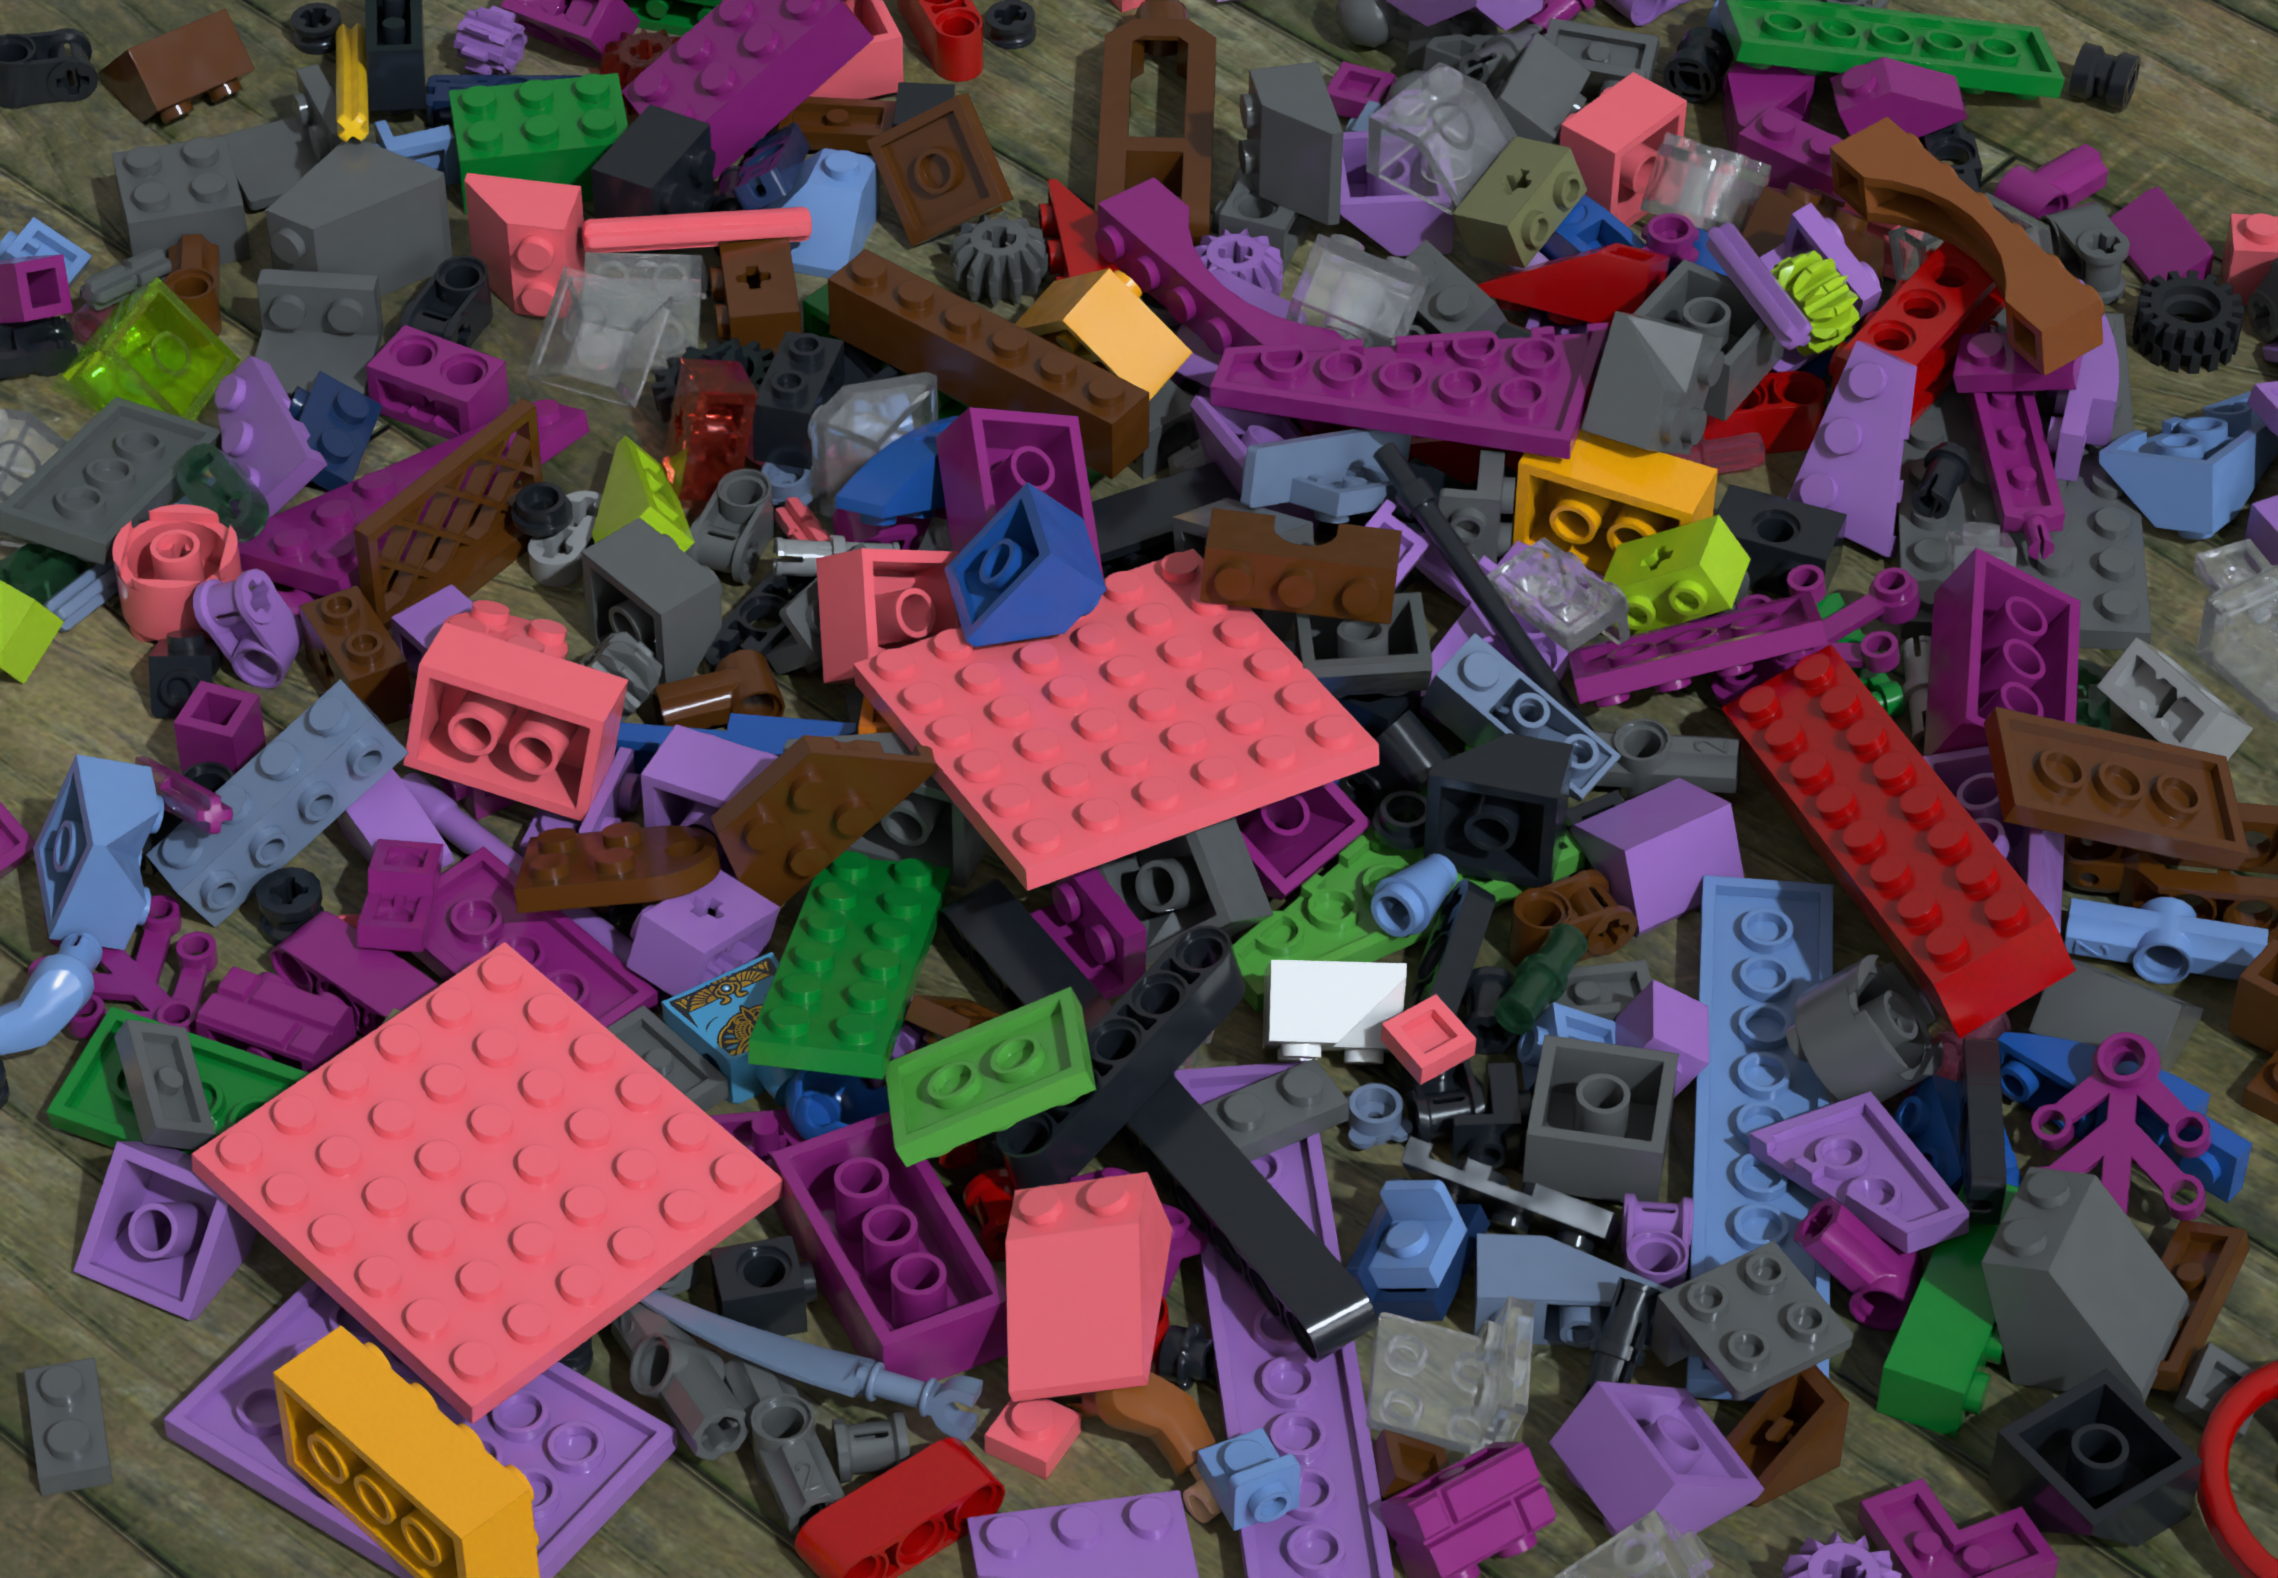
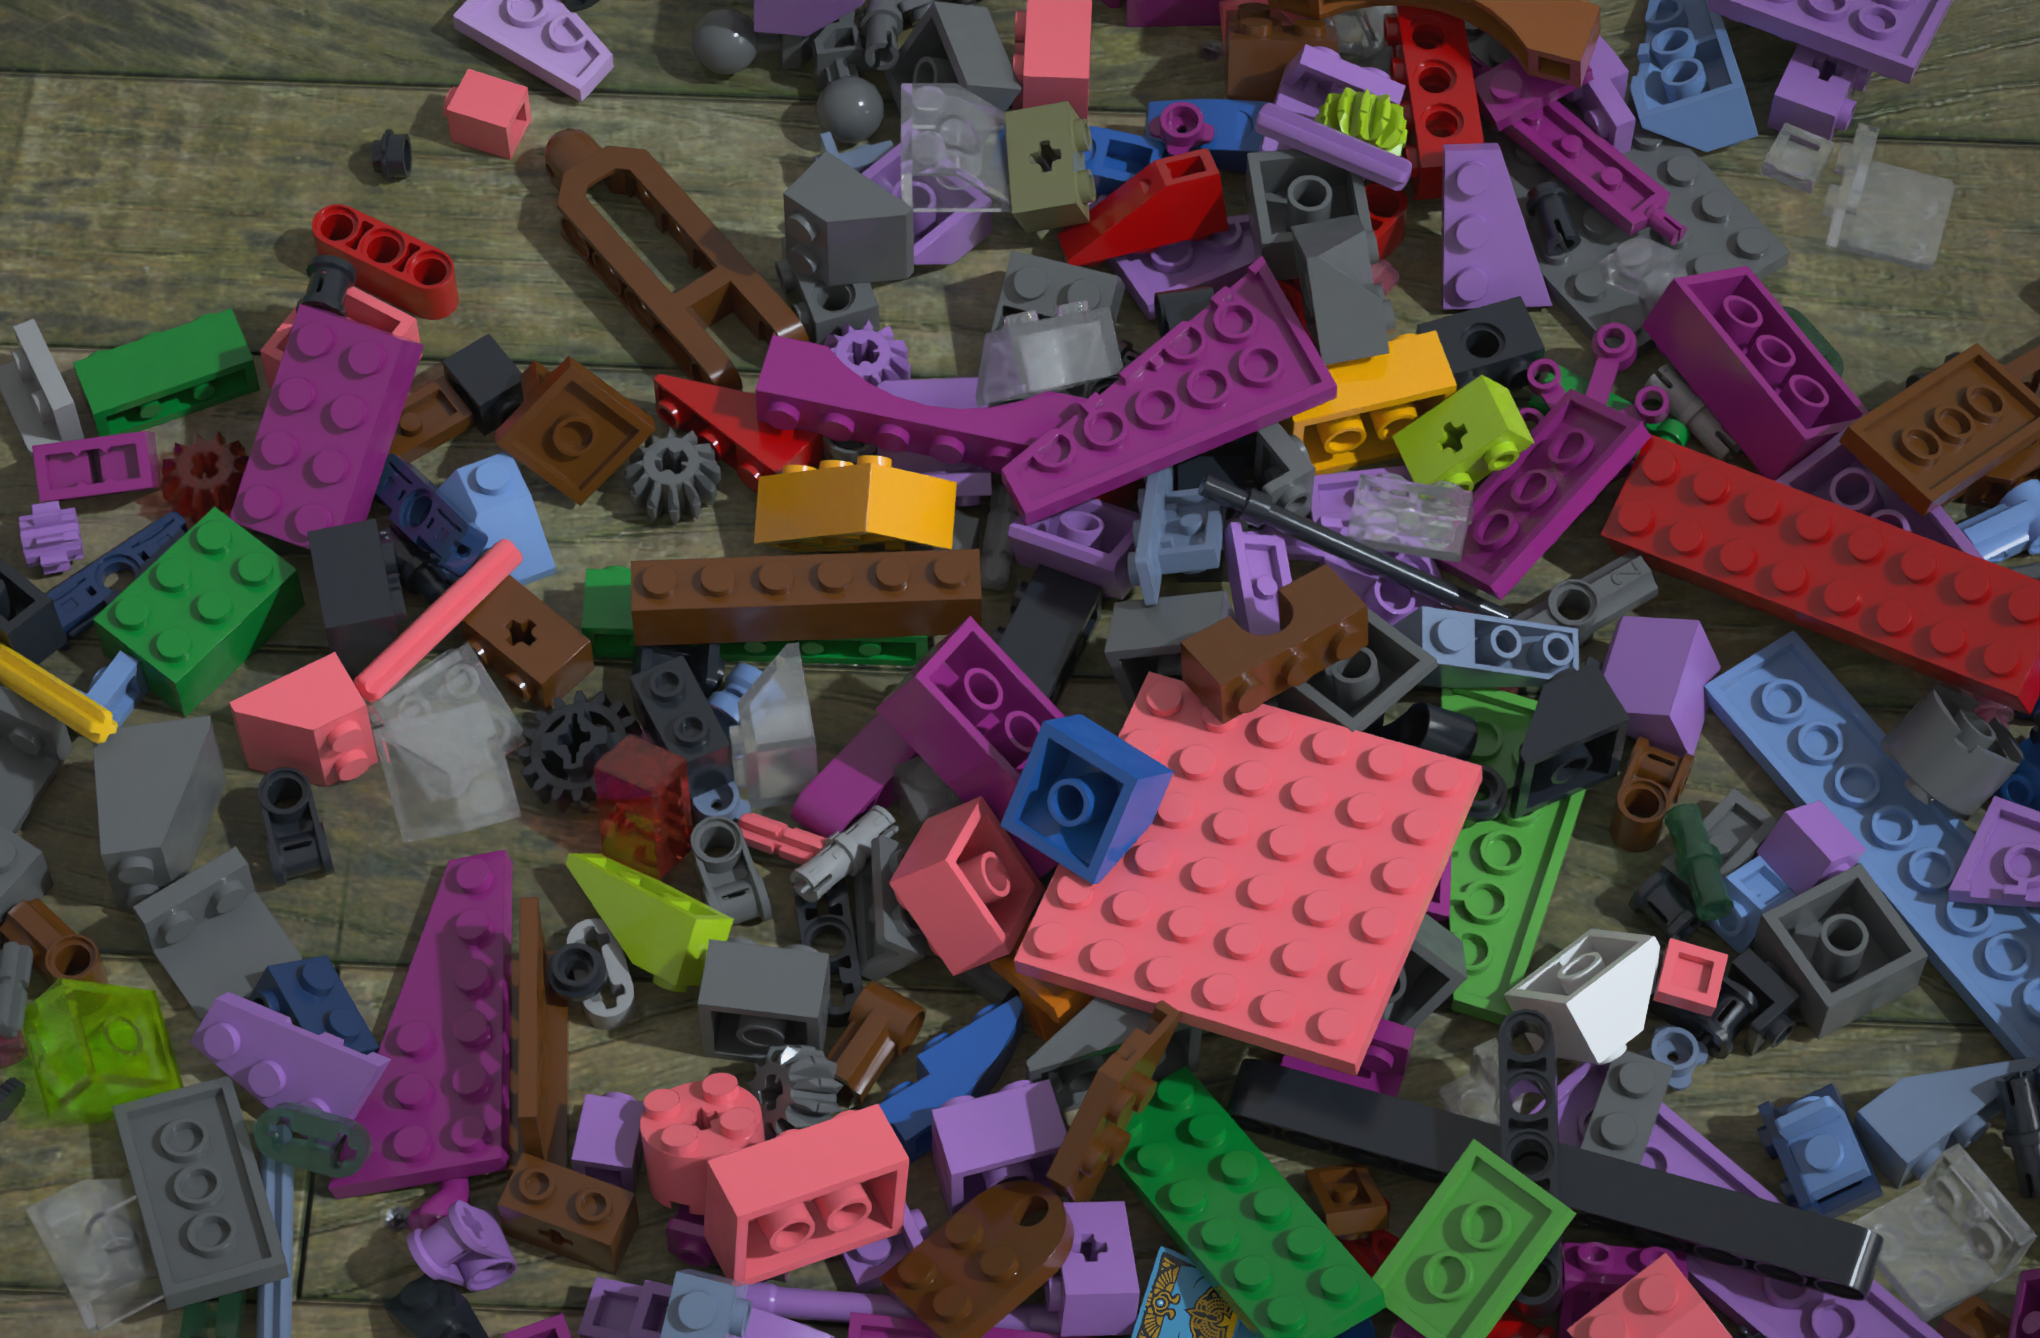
camera: 40 degrees left, 15 degrees up
coral brick [112,504,242,642] -> none
magenta brick [366,325,510,440] -> none
blue slope [835,416,959,526] -> none
black bush [985,0,1036,49] -> none
magenta plate [1327,61,1395,119] -> none
medium blue cone [1371,854,1458,937] -> none
black wing [1401,1136,1621,1255] -> none
black beam [1403,879,1496,1015] -> none
medium lavender piece [1620,1193,1694,1289] -> none
clear brick [1639,132,1772,235] -> none
light grey brick [2097,637,2254,761] -> none

